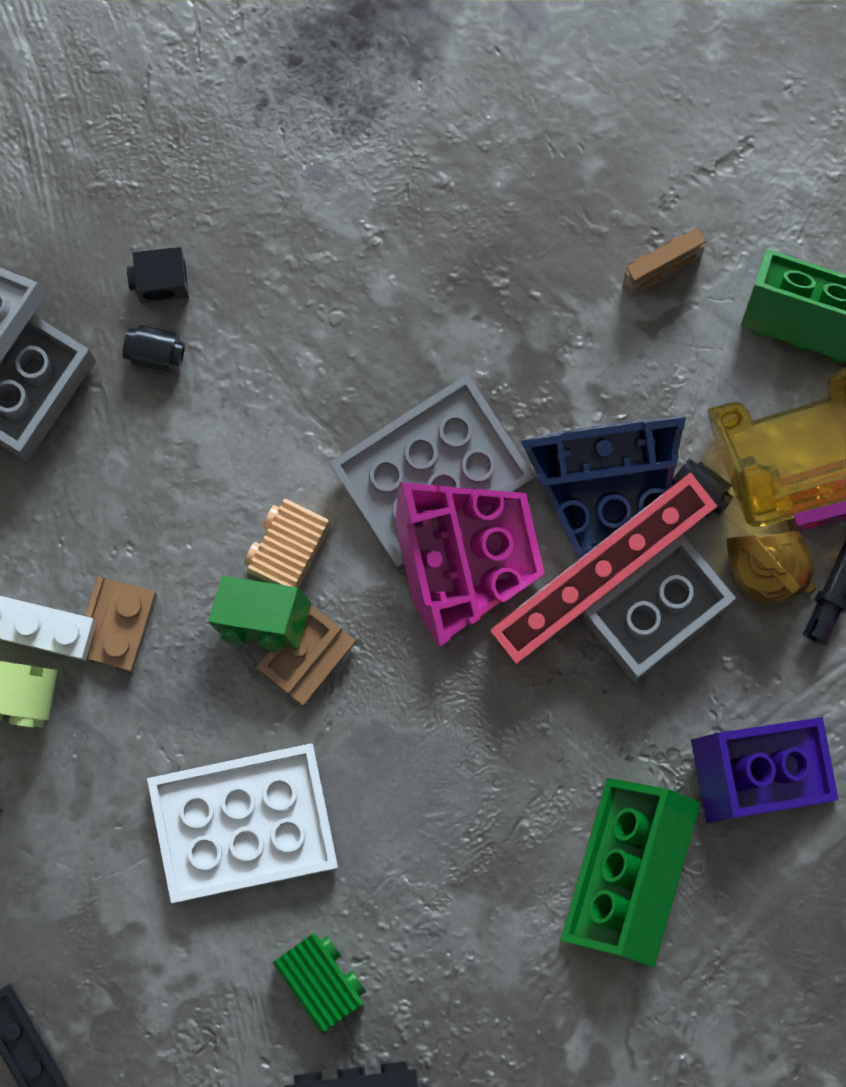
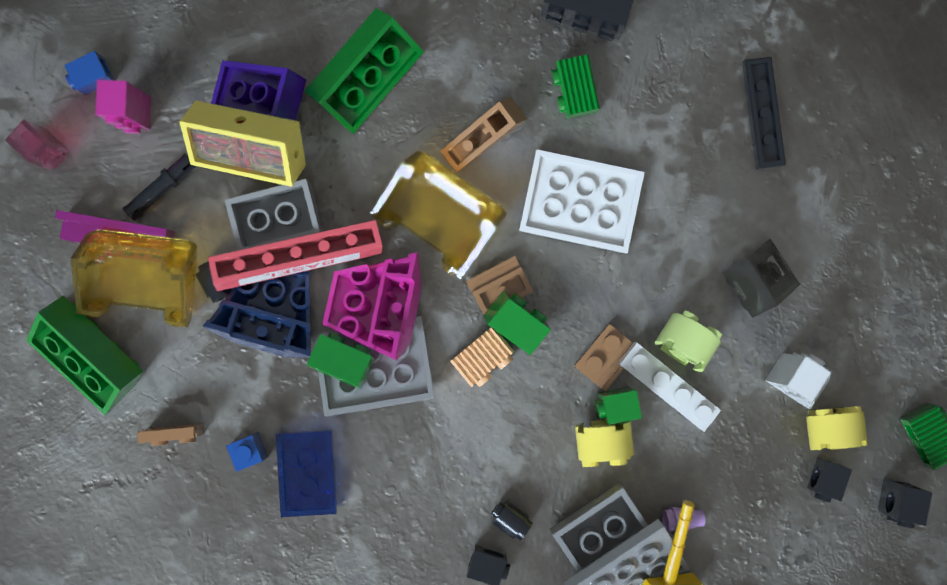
camera: 165 degrees left, 10 degrees up
pearl gold helmet [726,531,816,605] -> none
none -> light yellow brick [179,100,306,187]
none -> blue brick [226,432,268,472]
none -> clear blue plate [276,430,337,517]
none -> green brick [306,333,375,389]
none -> clear yellow windscreen [370,151,506,279]
none -> medium nougat slope [441,97,527,173]
none -> light yellow brick [575,420,634,467]
none -> green brick [594,387,642,425]

